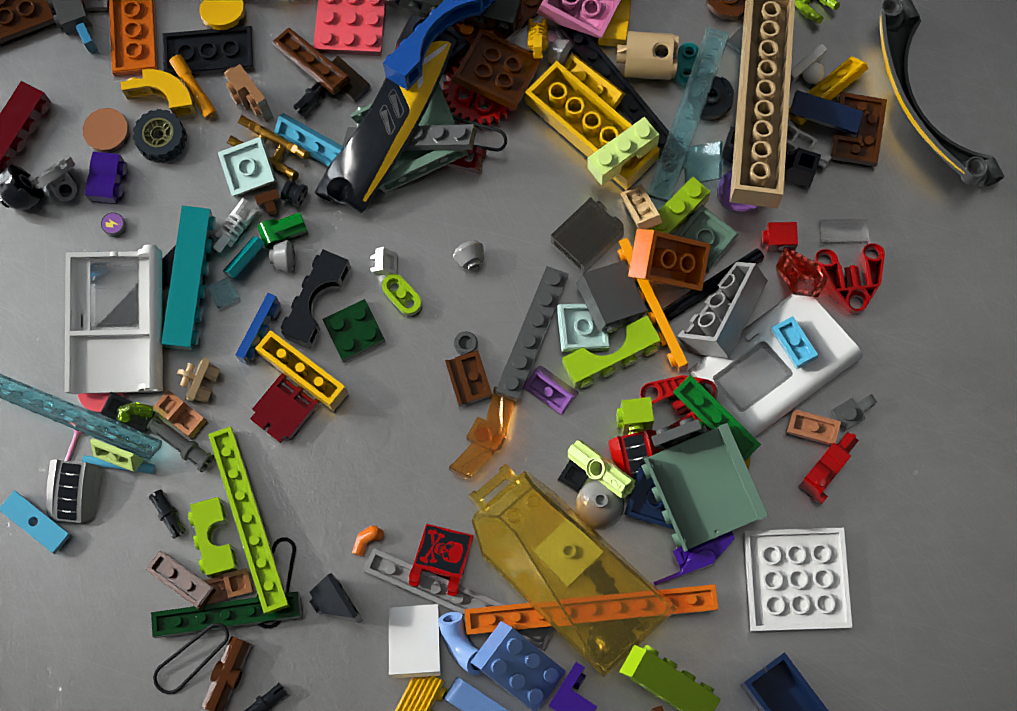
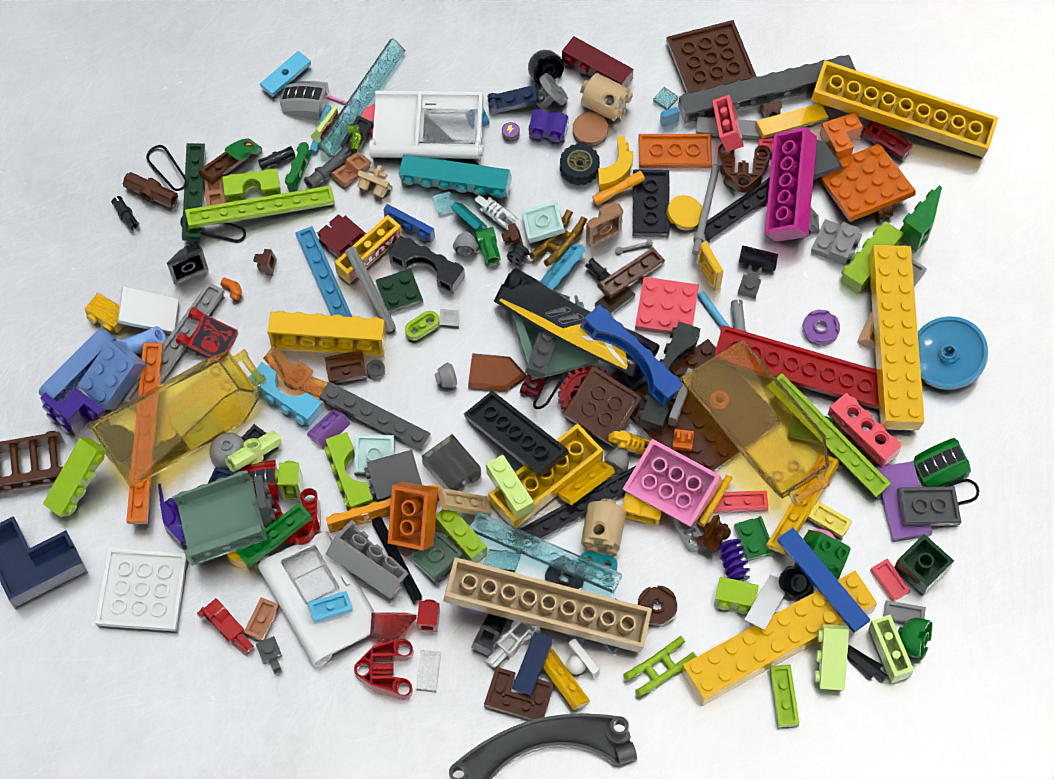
camera: 90 degrees right, 10 degrees down
none -> green slope [224,138,263,160]
none -> medium azure arch [247,362,324,427]
none -> reddish brown tile [253,249,277,275]
none -> yellow brick [267,310,387,357]
none -> green hinge [285,142,311,192]
none -> dark azure tile [295,226,352,317]
none -> light grey axle [345,246,396,333]
none -> black plate [464,390,569,478]
none -> dark orange tile [468,353,527,392]
none -> dark blue plate [487,85,539,114]
none -> tan cylinder [580,73,633,121]
none -> light grey hinge [615,239,653,255]
none -> clear light blue tile [653,87,678,110]

